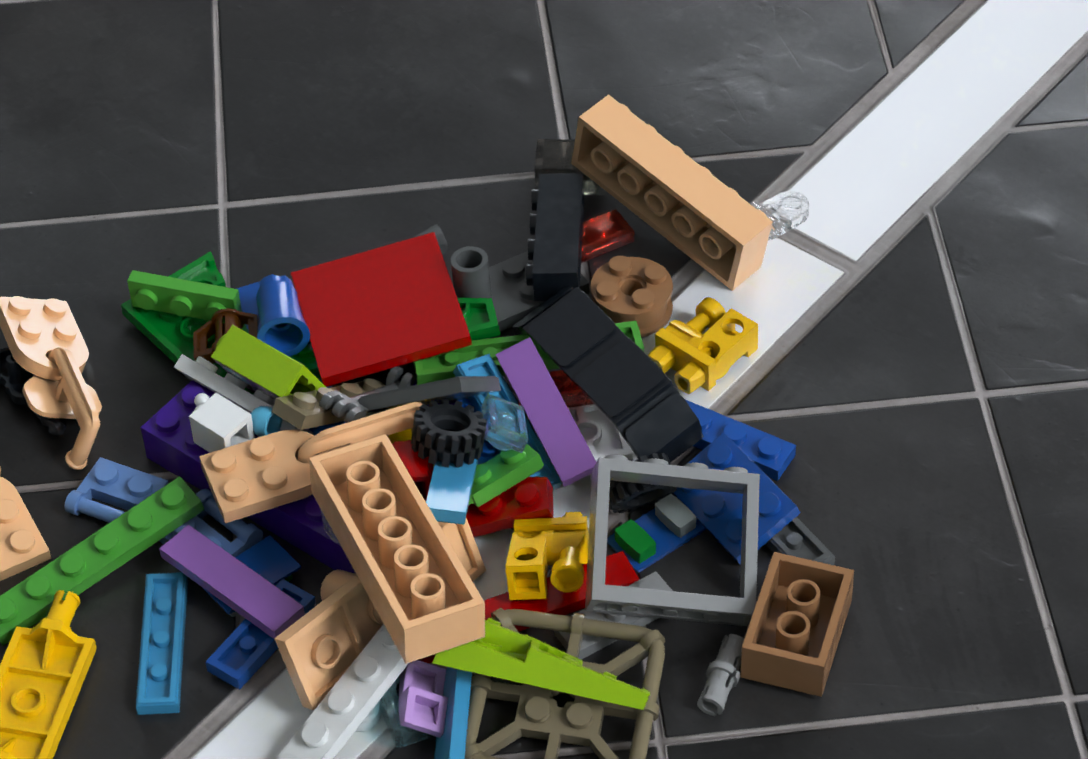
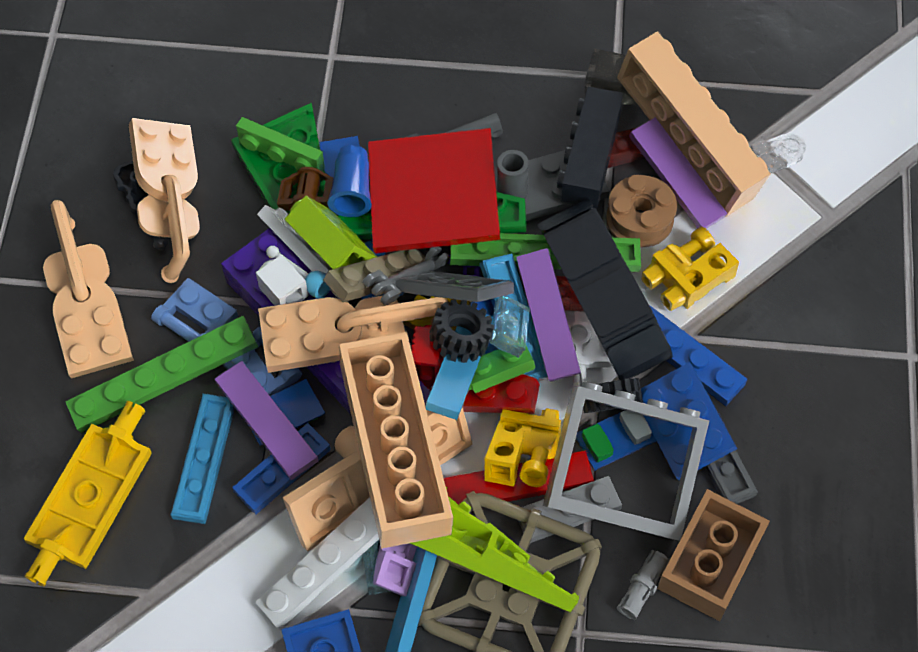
camera: 10 degrees right, 15 degrees up
none -> medium lavender tile [629,117,727,229]

